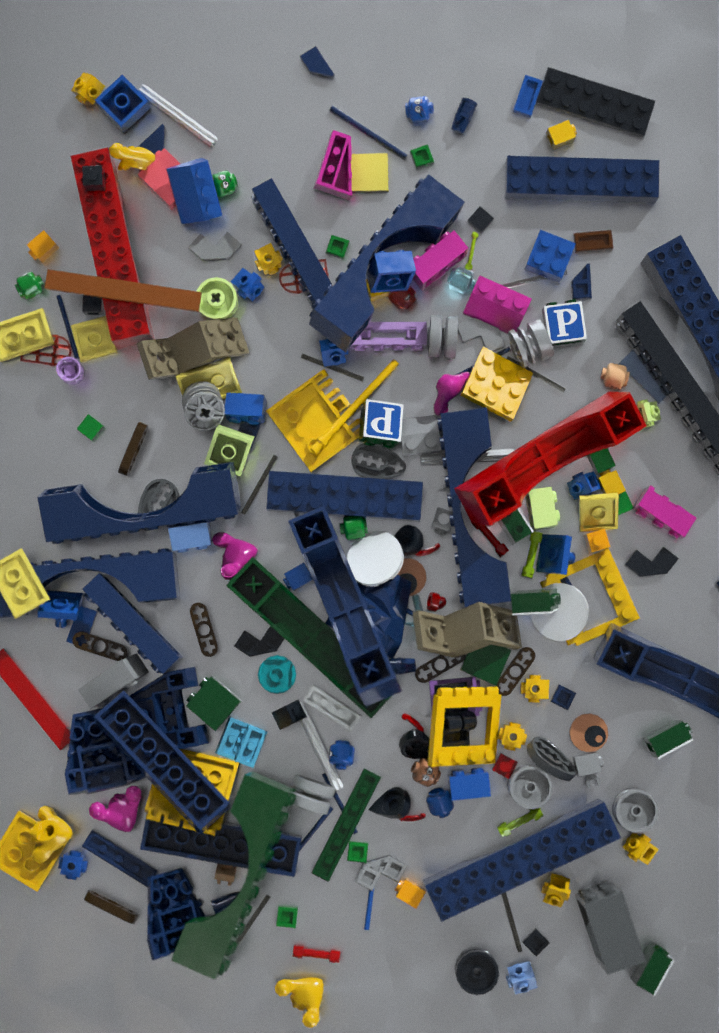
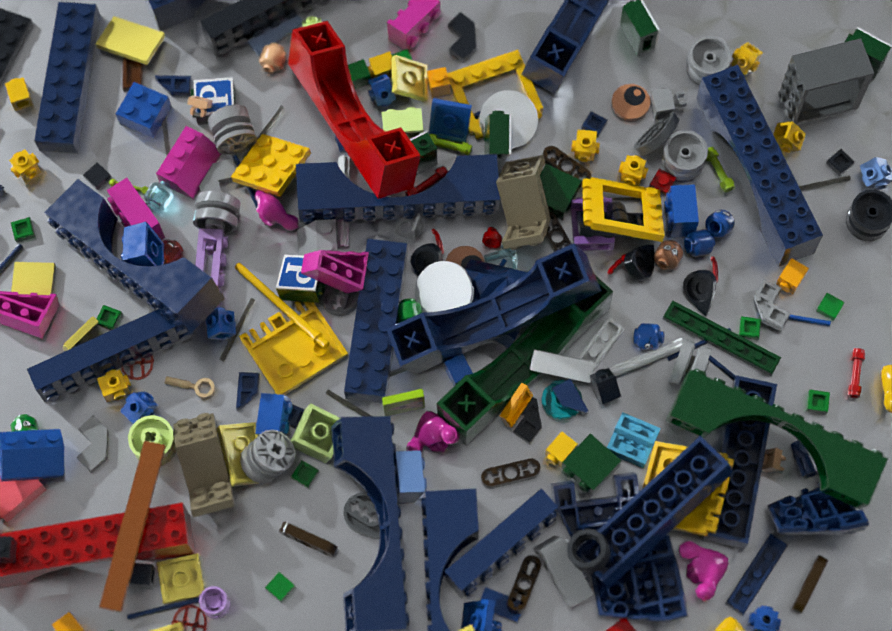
camera: 85 degrees left, 15 degrees down
none -> yellow brick [9,149,41,184]
none -> light yellow tile [63,316,99,351]
none -> light yellow tile [95,16,165,65]
none -> tan piece [165,376,216,400]
none -> light nougat tile [188,95,213,117]
none -> dark blue tile [236,372,260,410]
none -> green tile [290,460,320,489]
none -> dark pink wedge [301,250,369,293]
none -> lime tile [382,389,425,416]
none -> light orange tile [499,383,533,428]
none -> white tile [530,349,595,383]
none -> yellow brick [545,431,578,467]
none -> dark blue tile [552,379,589,414]
none -> black tyre [567,529,611,573]
none -> blue head [705,209,735,238]
none -> green tile [816,293,845,321]

